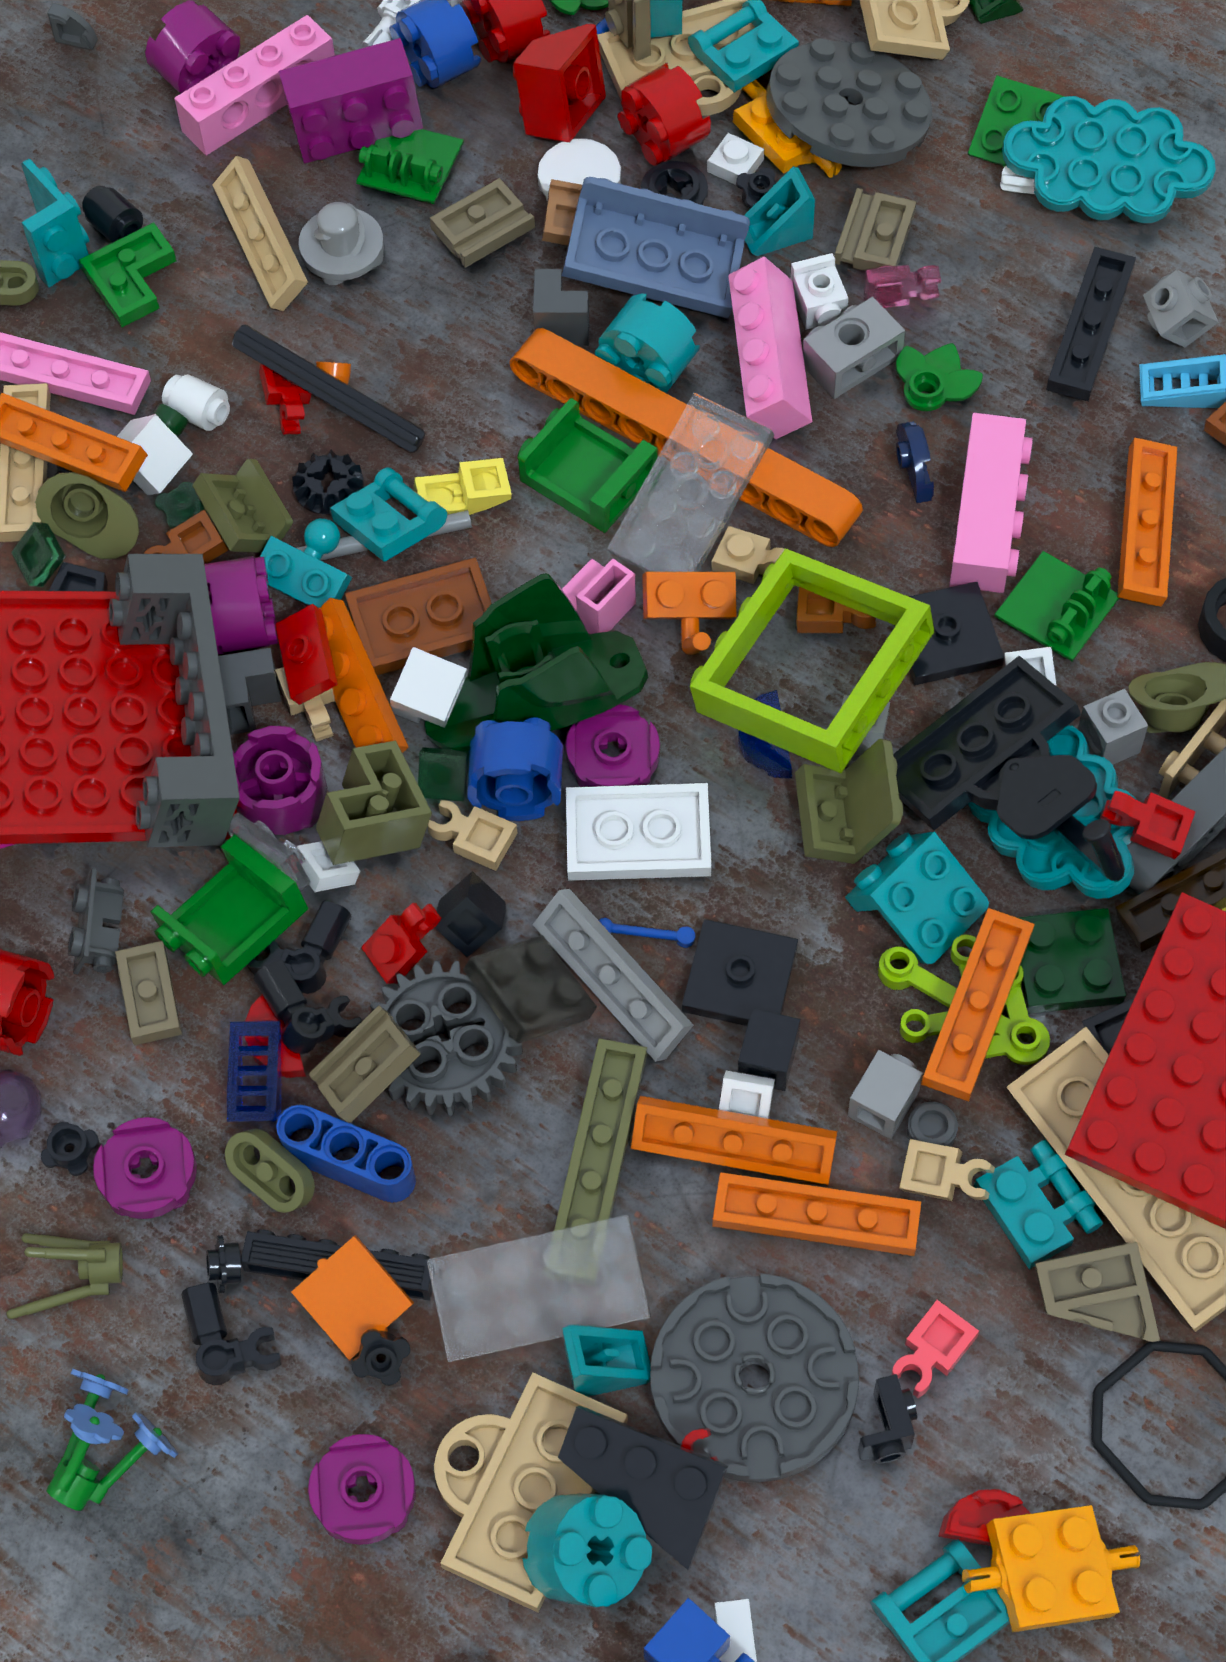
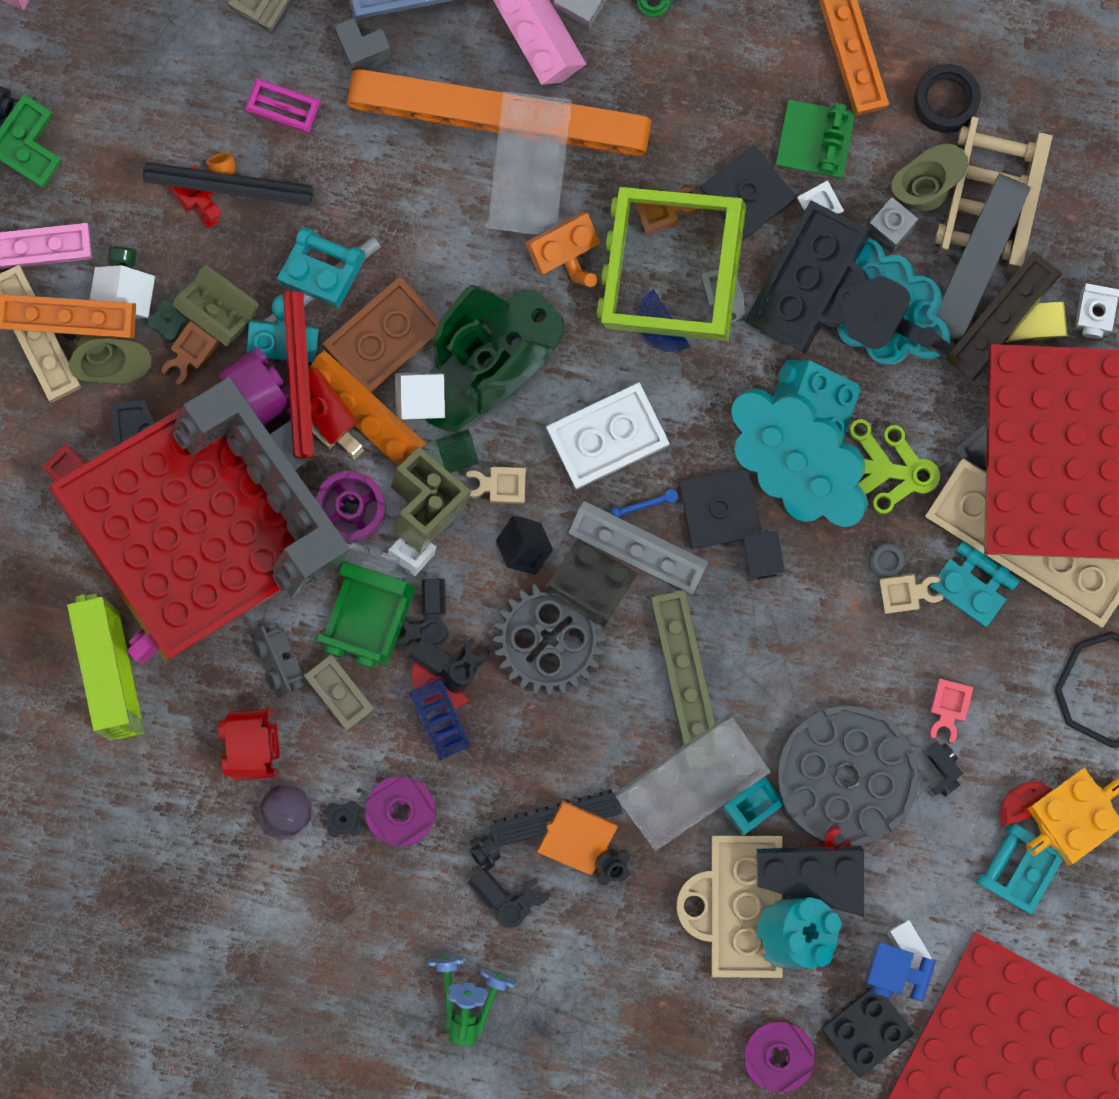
camera: 30 degrees left, 20 degrees up
olive plant [6,1233,123,1319] -> none
clear green plate [11,522,66,587] -> none
white brick [162,374,230,431] -> none
tan plate [212,156,308,311] -> none
olive plate [225,1129,315,1213] -> none
blue beam [276,1105,416,1203] -> none
black gear [292,449,364,514] -> none
light grey plate [299,202,384,285] -> none
magenta plate [308,1434,416,1545] -> none
dark tan plate [309,1005,421,1123] -> none
red plate [361,903,441,984] -> none
light yellow slope [414,458,512,515] -> none
blue brick [467,717,563,821] -> none
green panel [517,398,658,533] -> none
bright pink piece [562,559,636,634] -> none
magenta plate [566,704,660,787] -> none
teal brick [594,293,700,393] -> none
orange plate [631,1096,838,1185] -> none
tan plate [711,526,784,584] -> none
orange plate [712,1172,921,1256] -> none
white plate [719,1070,775,1119] -> none
olive bracket [795,739,903,864] -> none
light grey brick [848,1050,923,1140] -> none
dark blue plate [896,421,934,503] -> none
orange plate [921,908,1035,1102] -> none
bright pink brick [950,413,1033,593] -> none
dark green plate [1018,908,1126,1014] -> none
dark tan wing [1035,1241,1160,1342] -> none
red plate [1100,791,1196,859] -> none
none -> dark pink tile [245,78,321,135]
none -> red axle [283,291,314,459]
none -> teal plate [731,388,868,527]

